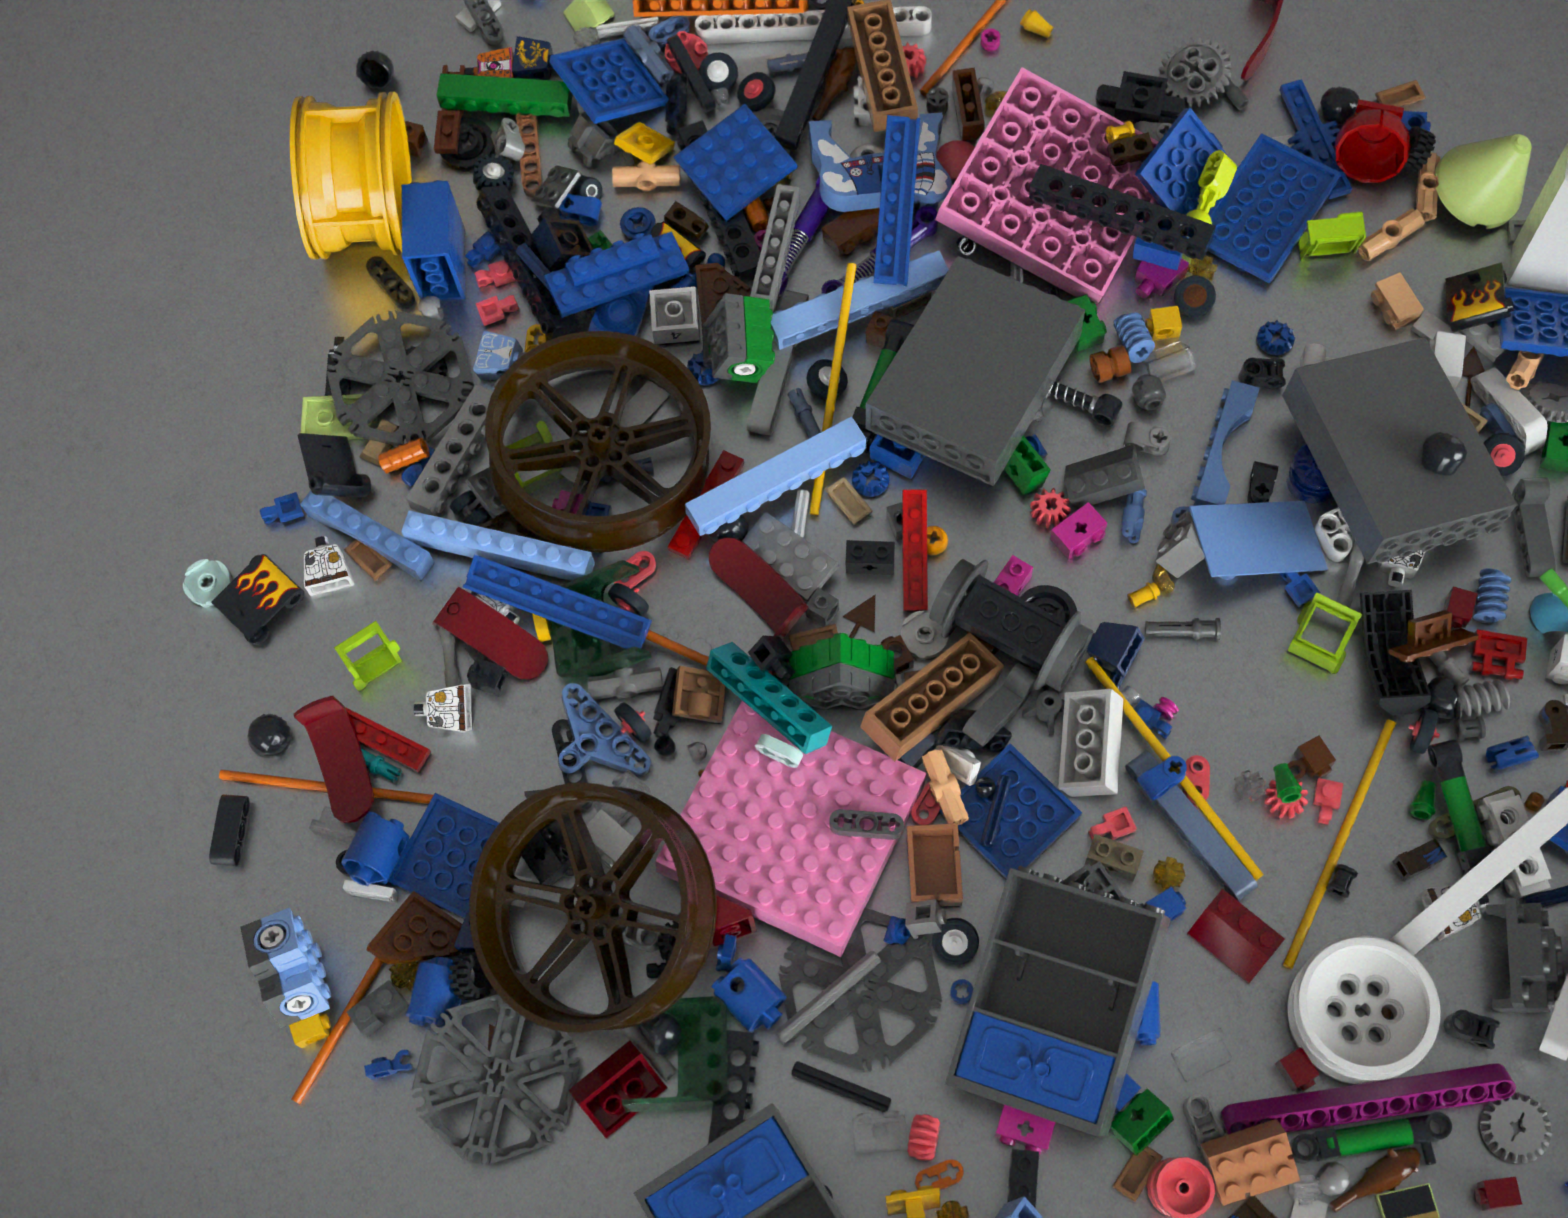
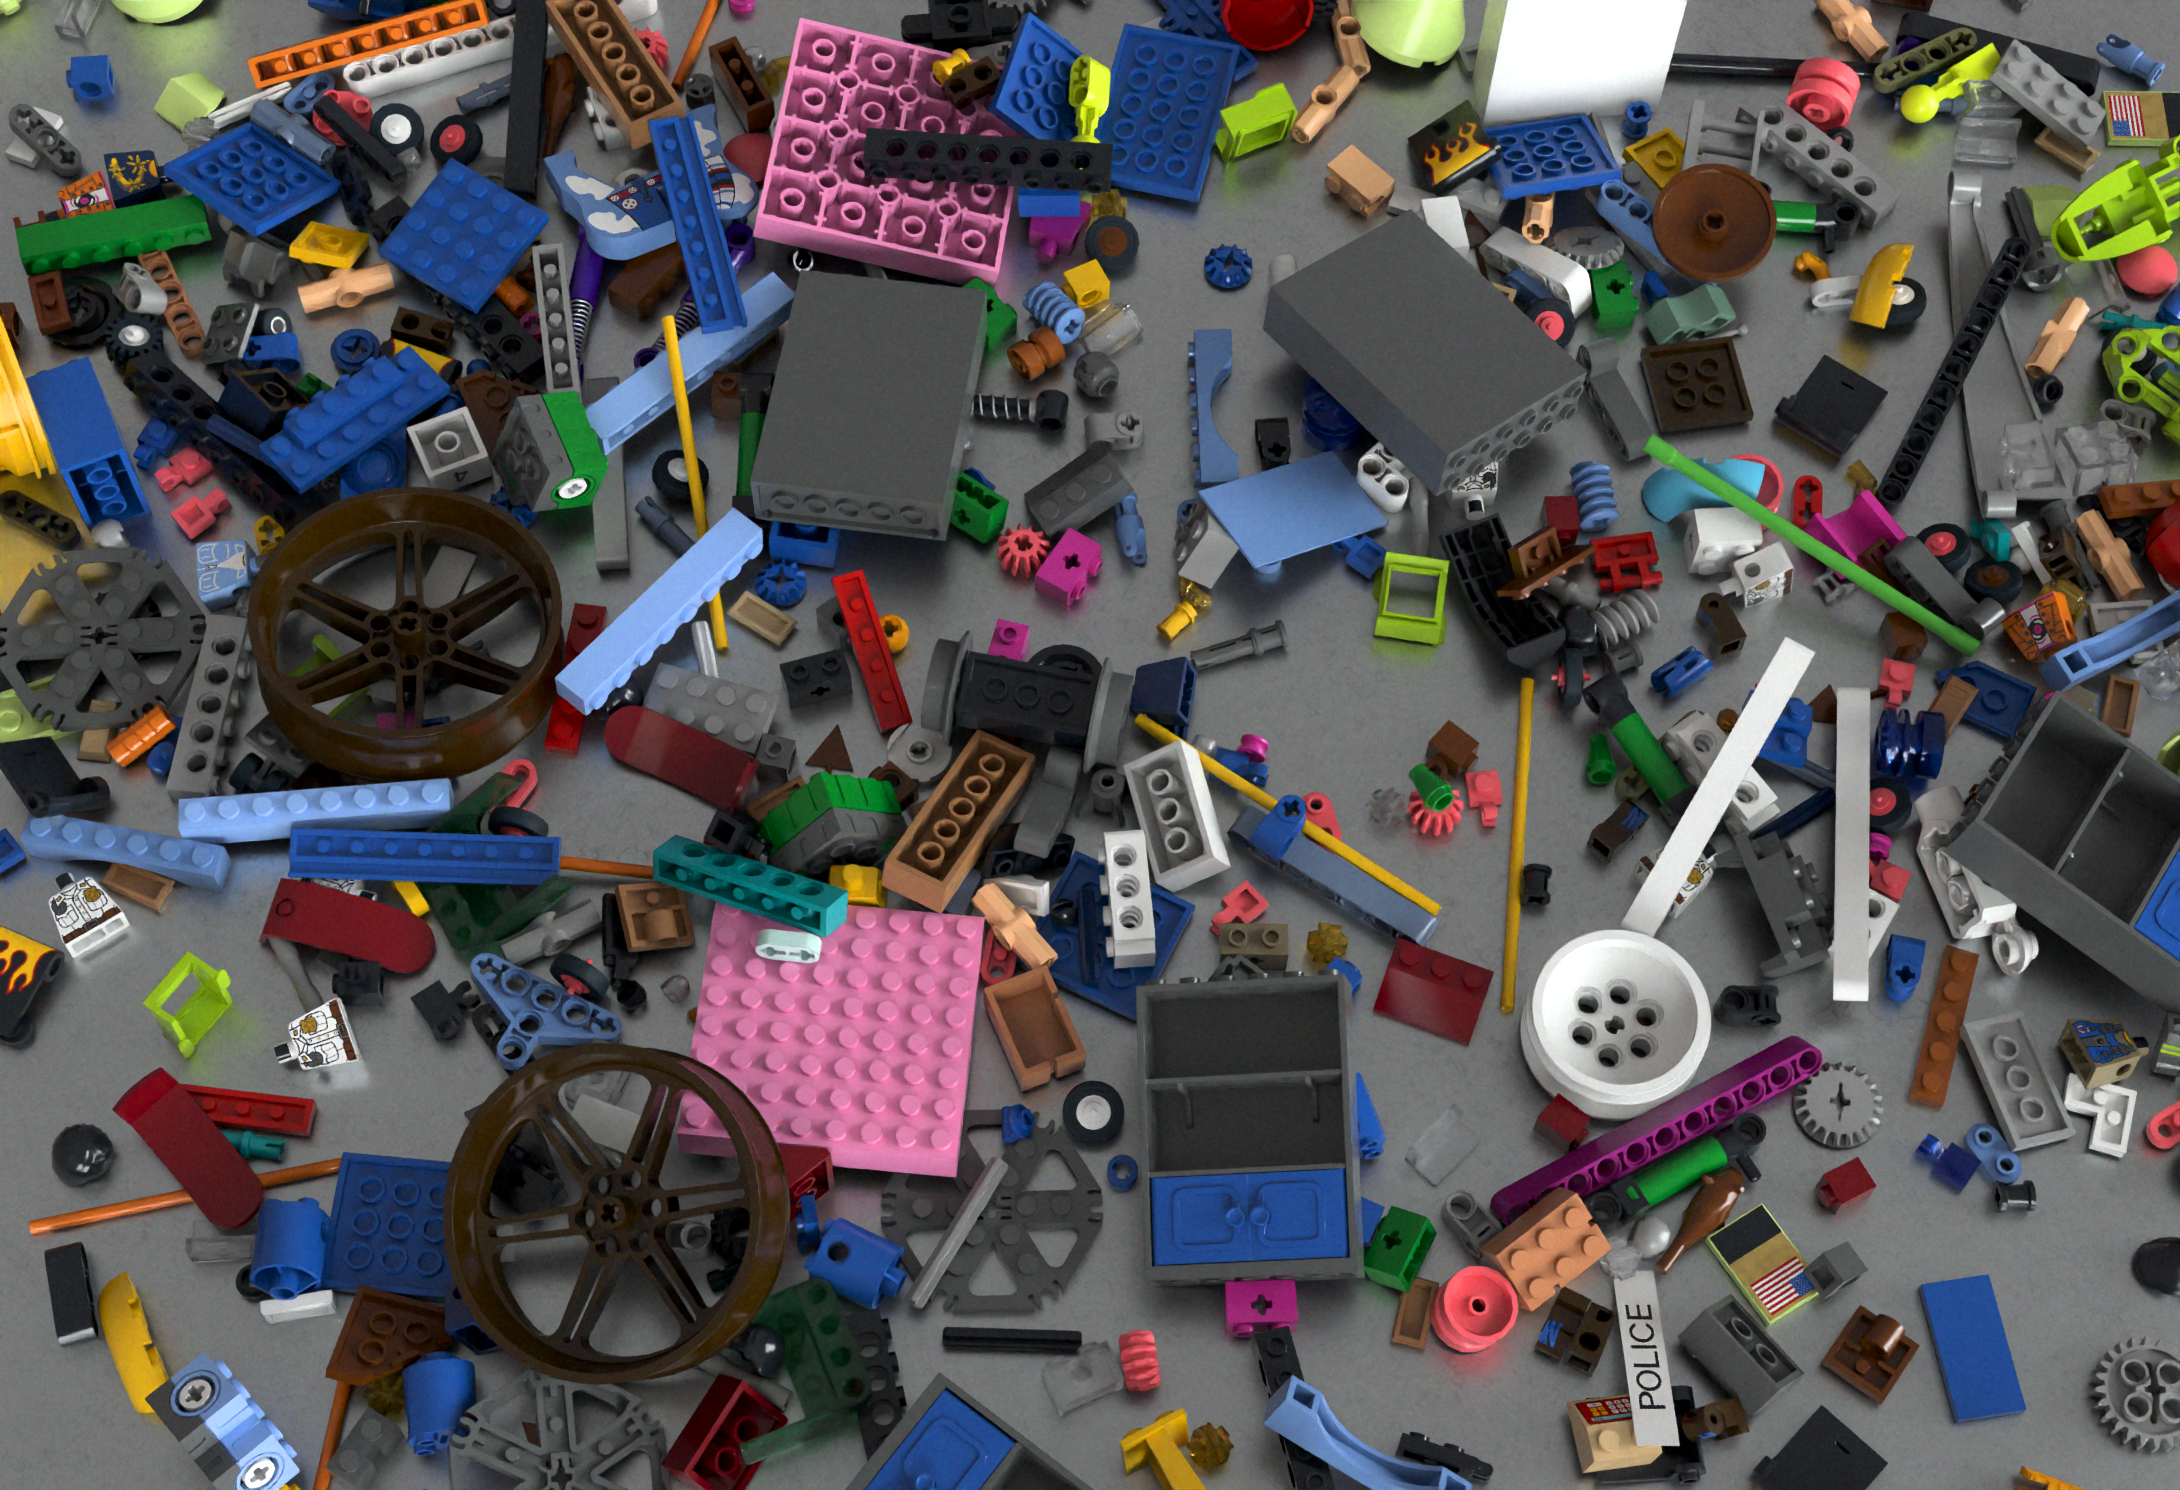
camera: 30 degrees left, 5 degrees down
black tyre [449,952,494,1000] -> none
dark grey beam [829,809,904,840] -> none
light grey brick [905,899,947,938] -> none
orange beam [915,1159,964,1191] -> none
black piece [1238,357,1286,389] -> none
black hair [1422,432,1467,476] -> none
none -> yellow brick [98,1272,170,1413]
none -> black brick [410,980,481,1041]
none -> yellow torso [825,864,888,908]
none -> white brick [1097,830,1156,969]

